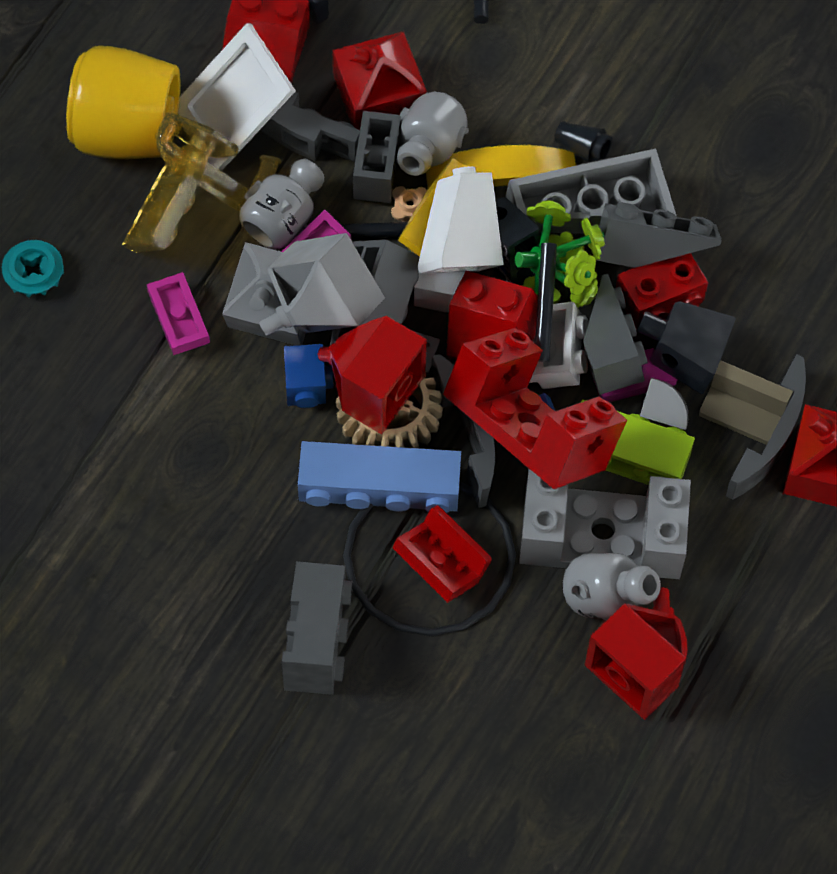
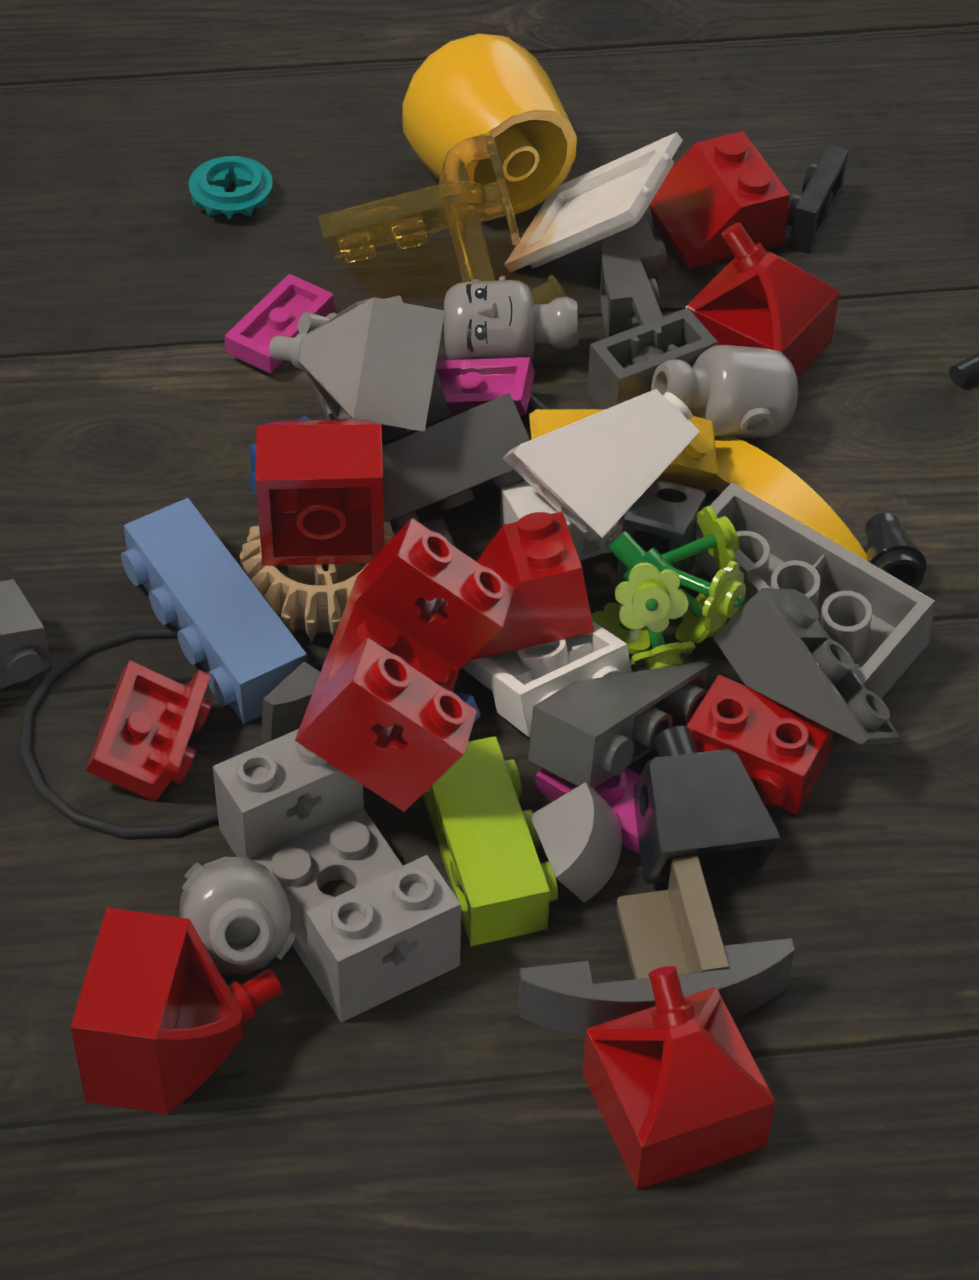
camera: 55 degrees right, 15 degrees down
black bar [535,243,557,362] -> none

